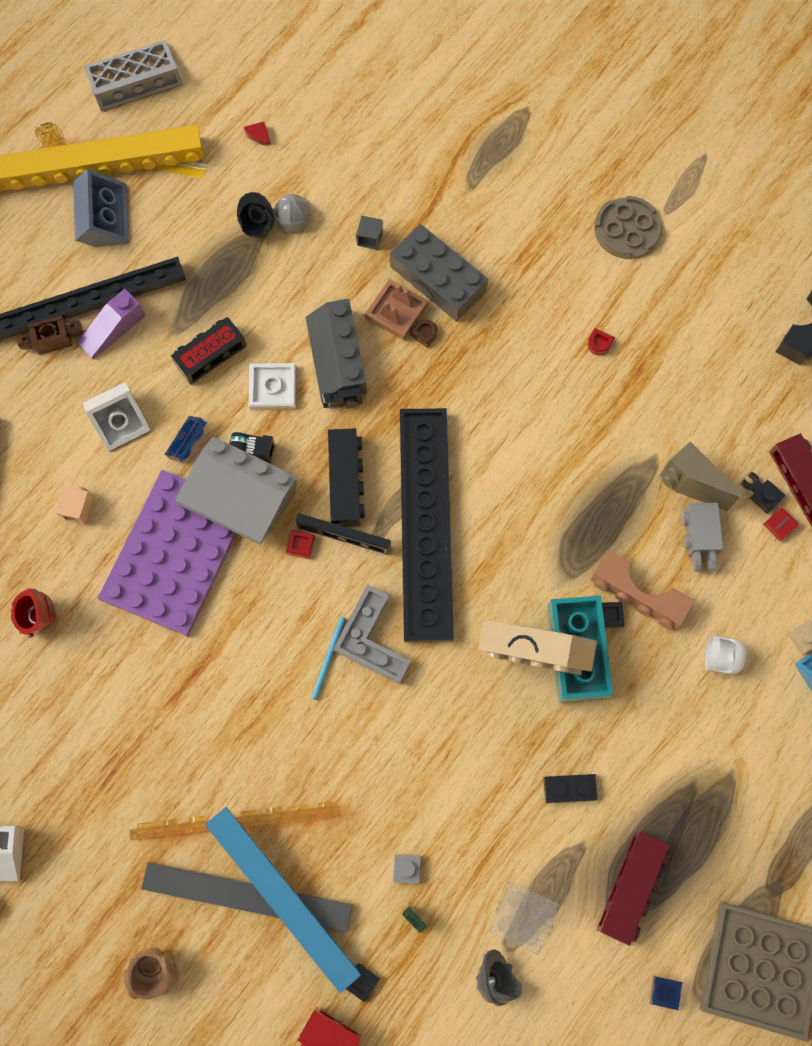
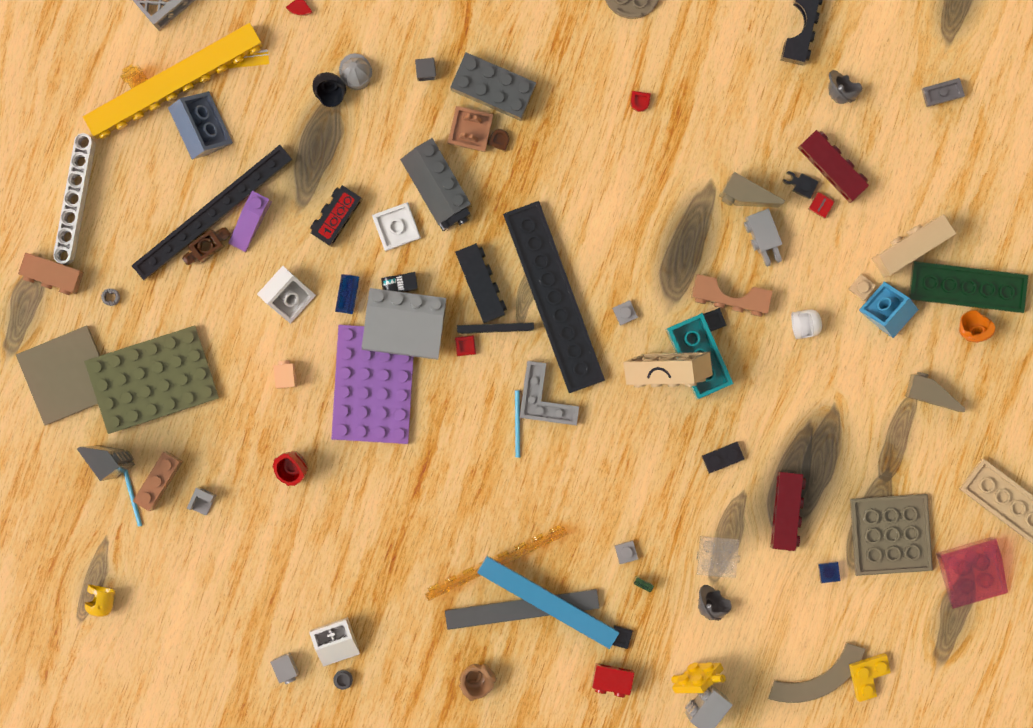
camera: 20 degrees left, 15 degrees up
none -> light grey plate [612,300,638,326]

